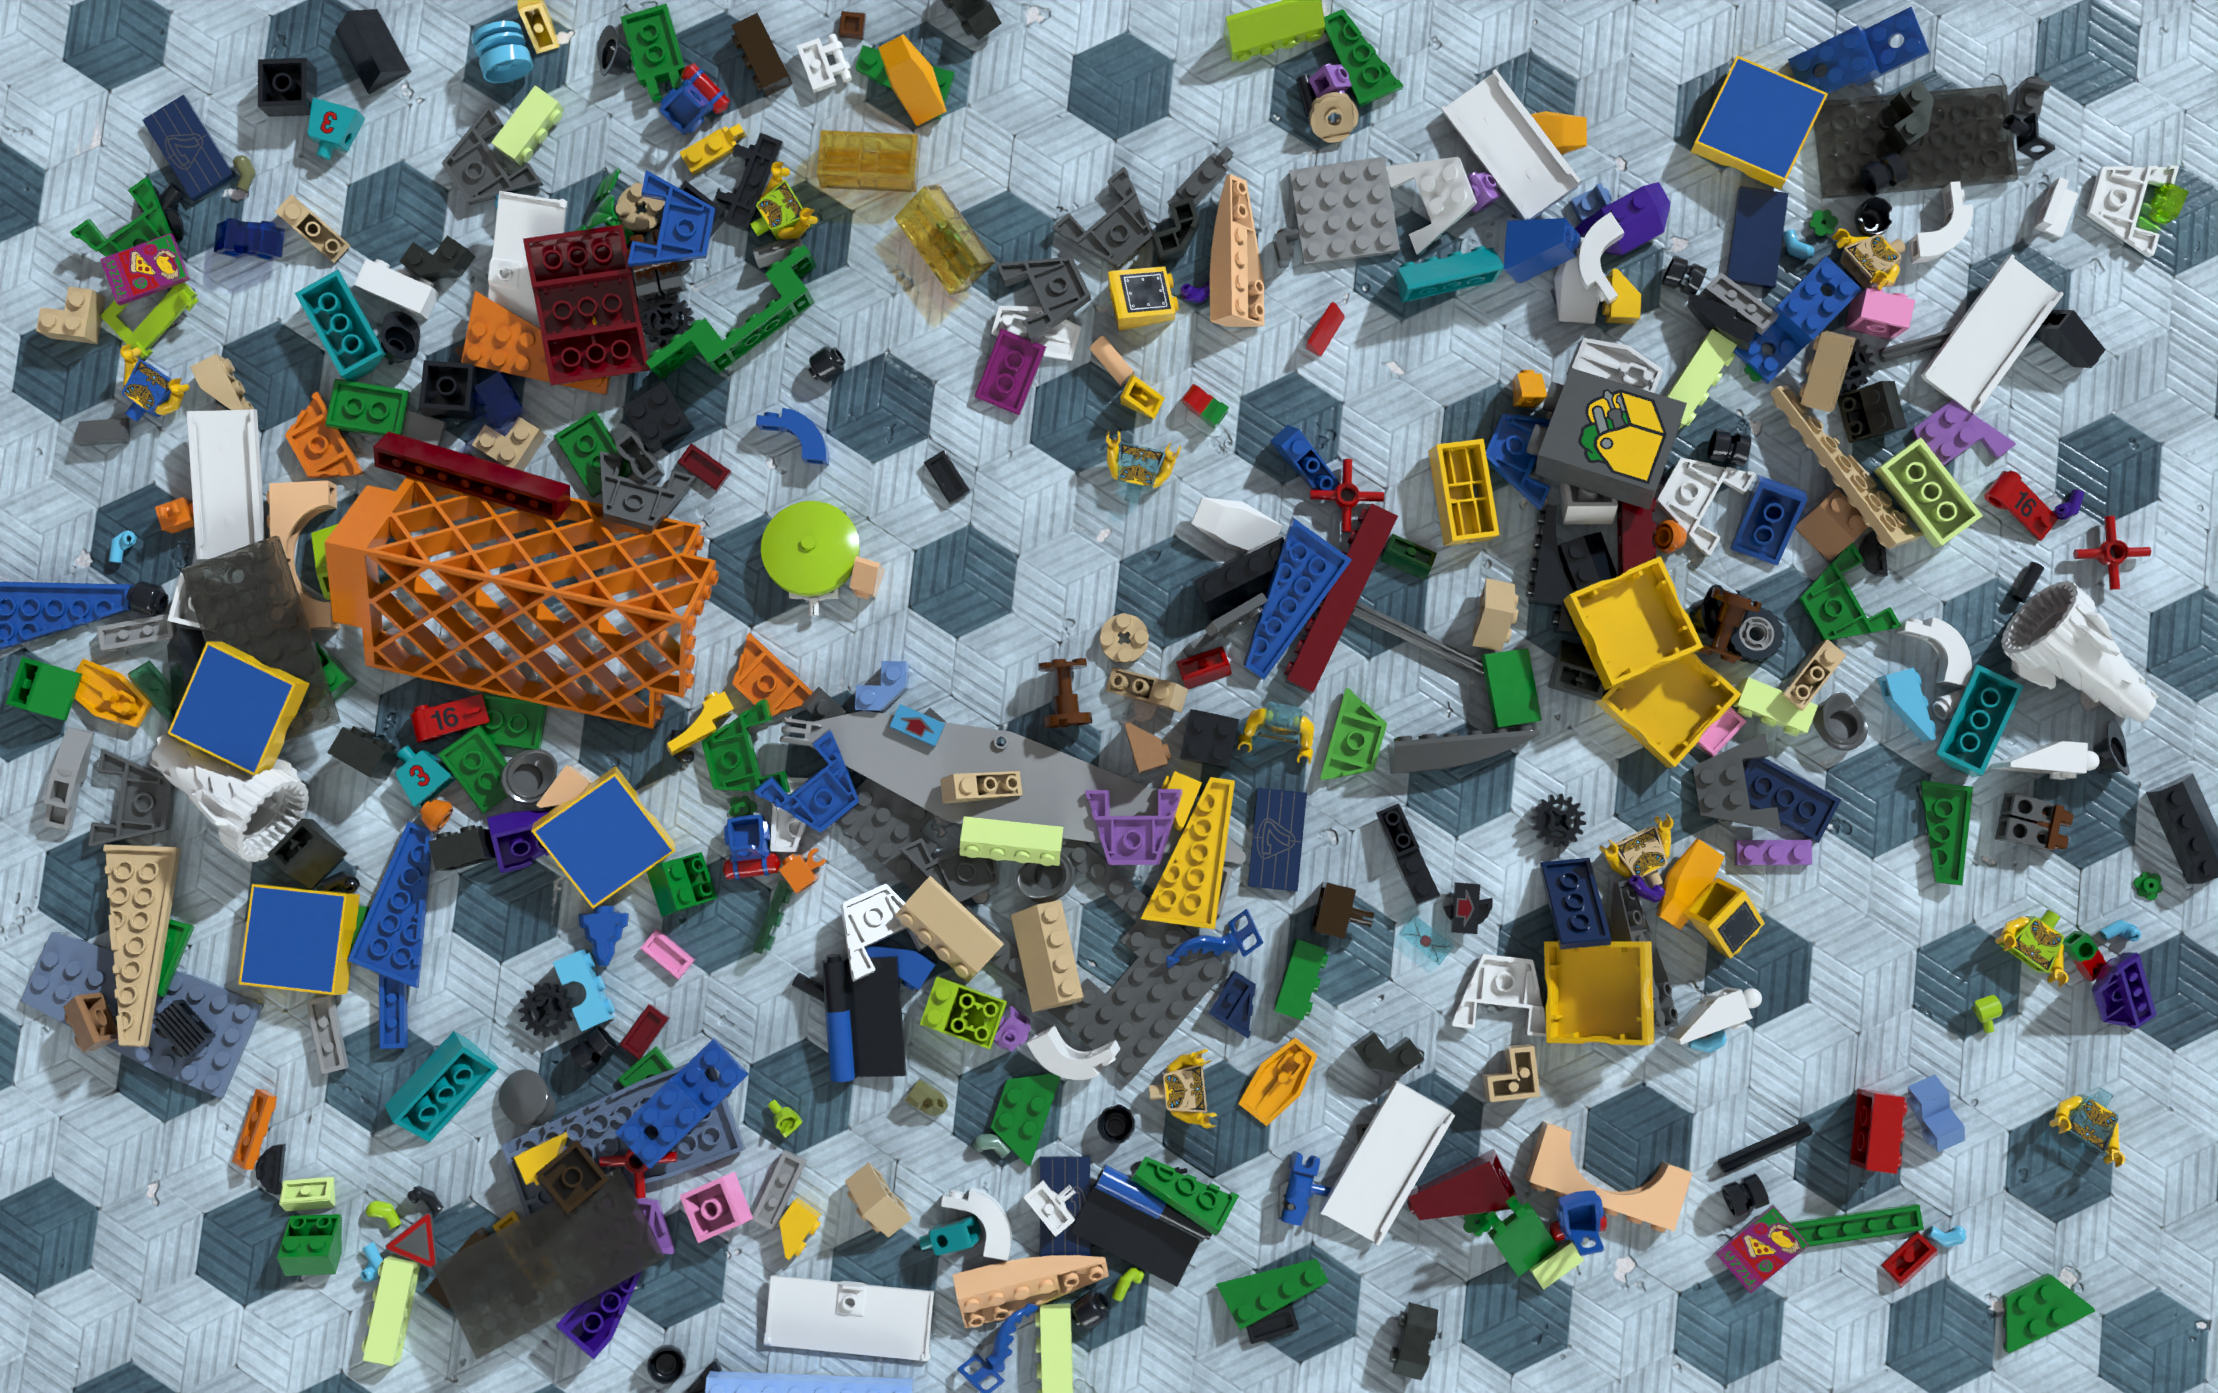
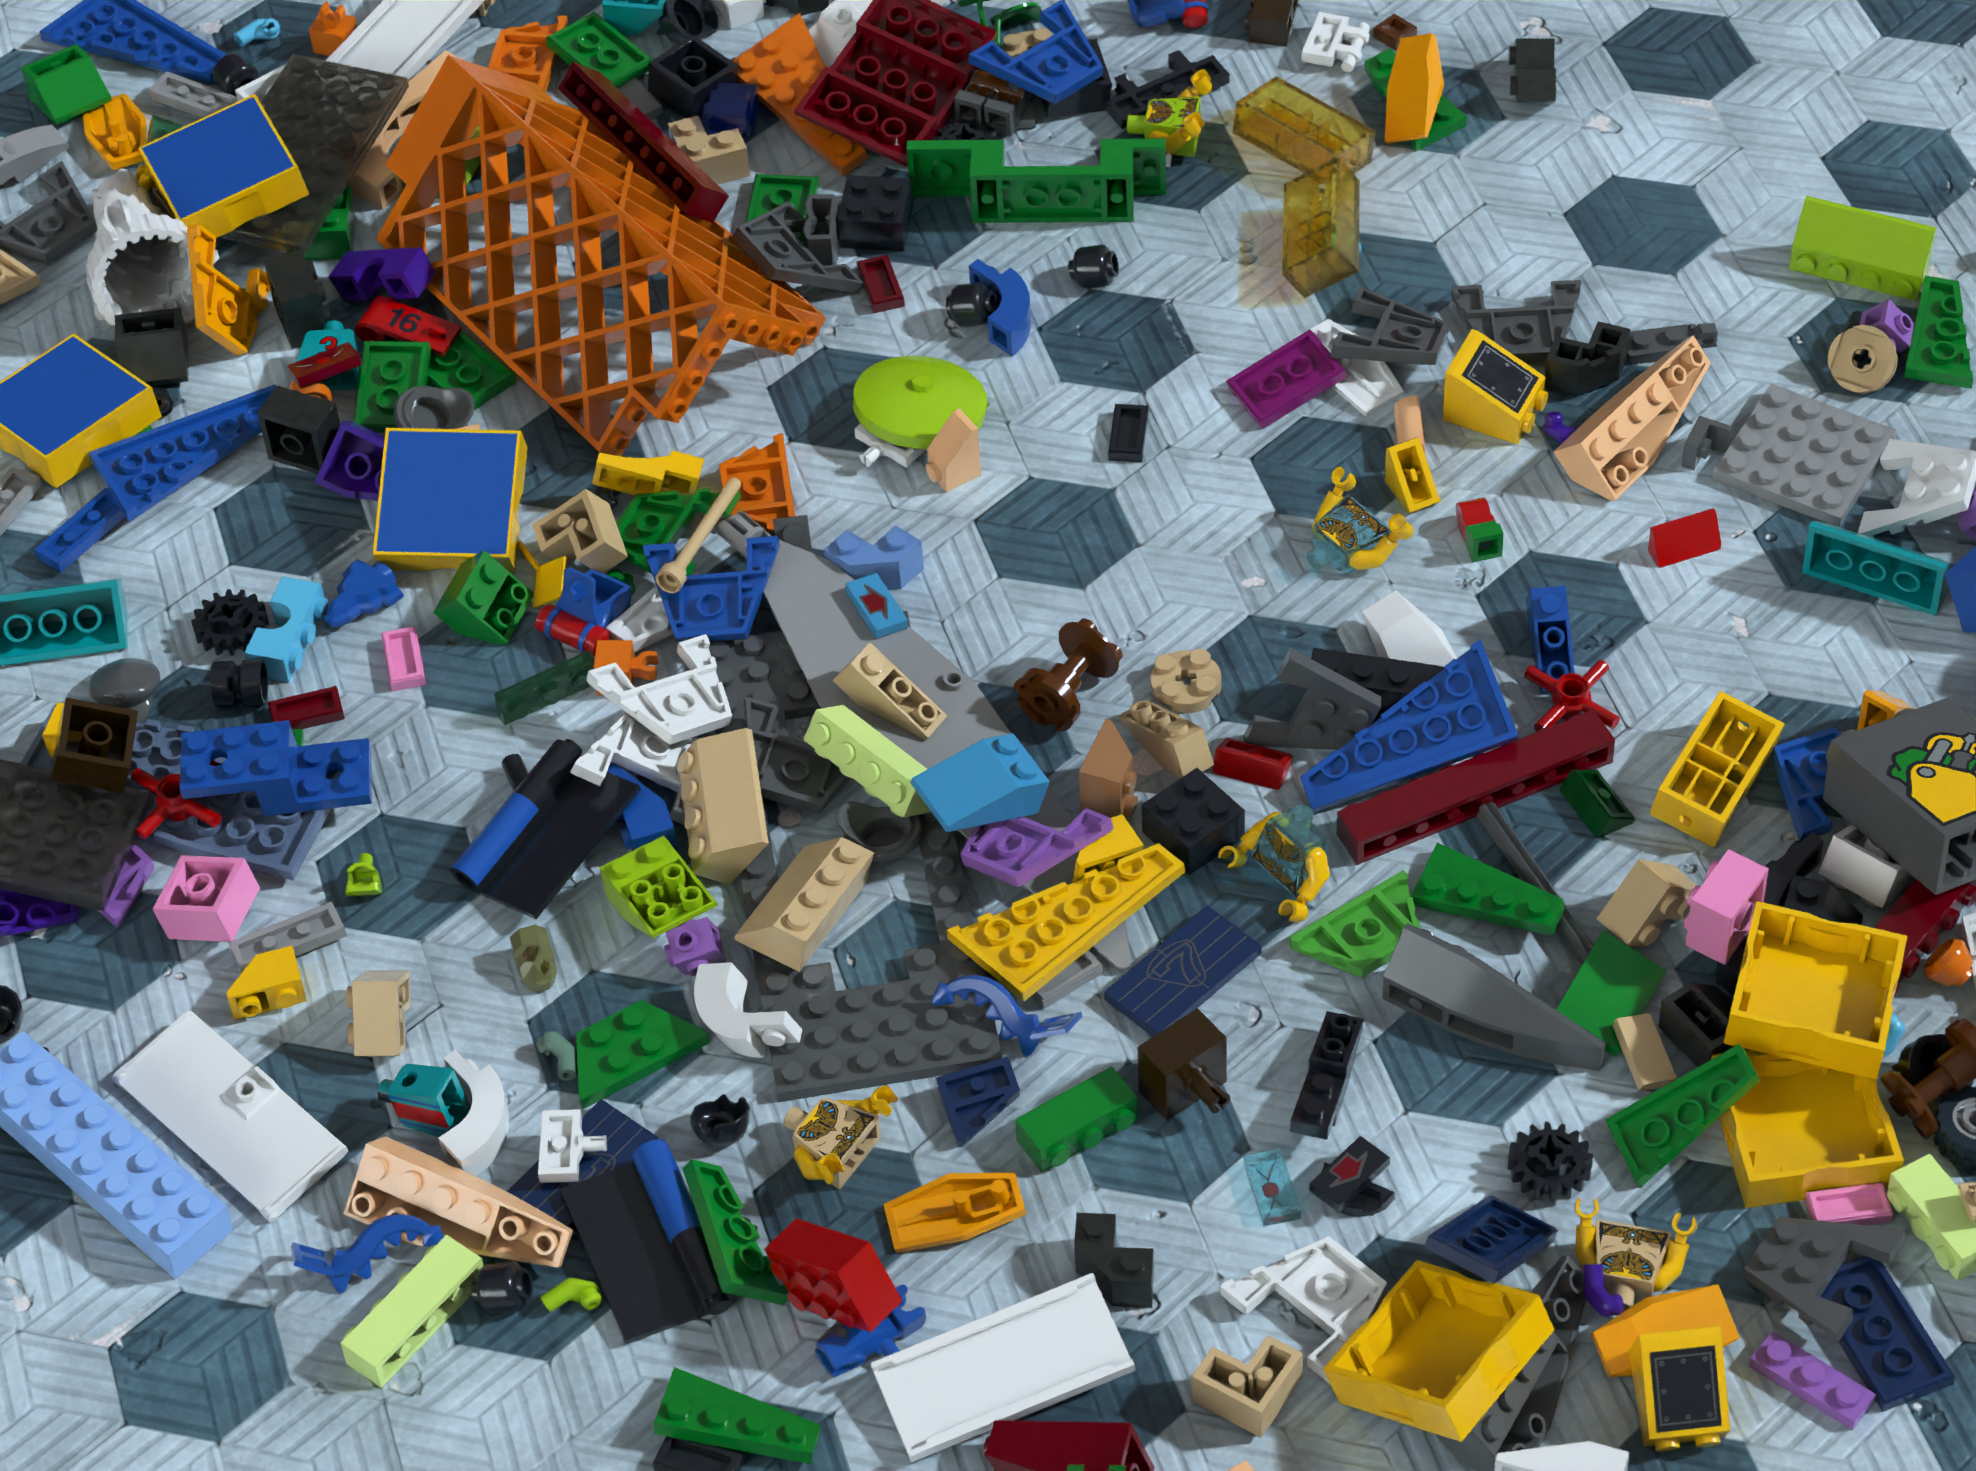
camera: 40 degrees right, 35 degrees down
yellow hinge [679,124,746,175] -> none
none -> light orange wing [187,223,270,356]
none -> dark red tile [287,342,362,388]
none -> dark purple arch [328,247,436,301]
none -> yellow piece [518,539,567,608]
none -> tan brick [532,489,628,573]
none -> white wing [586,634,732,745]
none -> tan piece [655,477,741,593]
none -> red brick [764,1218,902,1333]
none -> dark azure slope [911,733,1050,832]
none -> black head [946,282,997,327]
none -> green wing [1411,842,1565,936]
none -> green wing [1605,1044,1761,1187]
none -> tan tile [1612,1013,1677,1091]
none -> bright pink brick [1684,849,1769,965]

